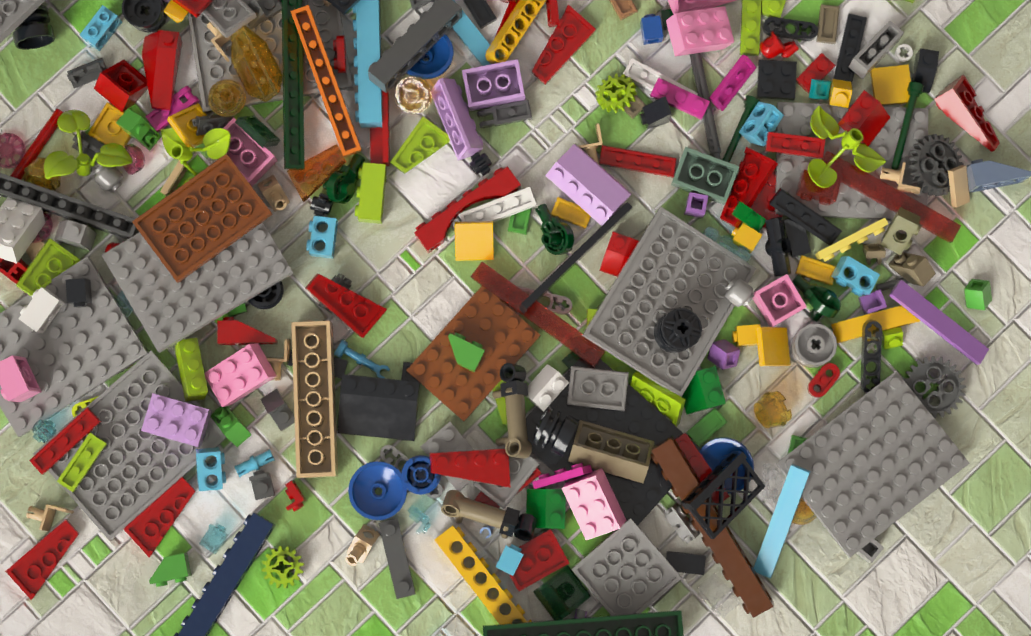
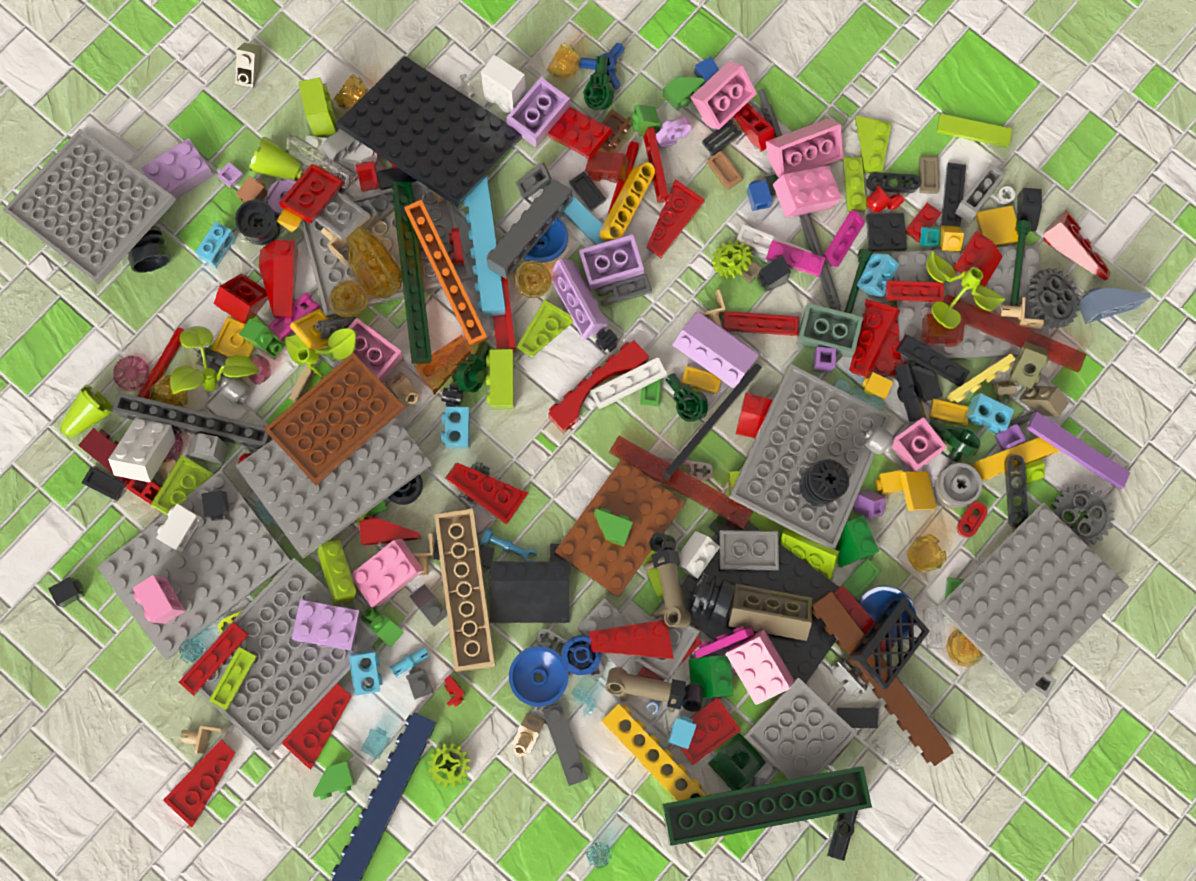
camera: 10 degrees left, 5 degrees down
dark grey hinge [67,58,107,89] -> none
clear green tile [235,115,281,148] -> none
yellow tile [455,221,494,261] -> none
green piece [732,201,766,232] -> none
medium azure tile [754,464,811,579] -> none
tan tile [948,165,970,208] -> none
bright green panel [964,279,992,310] -> none

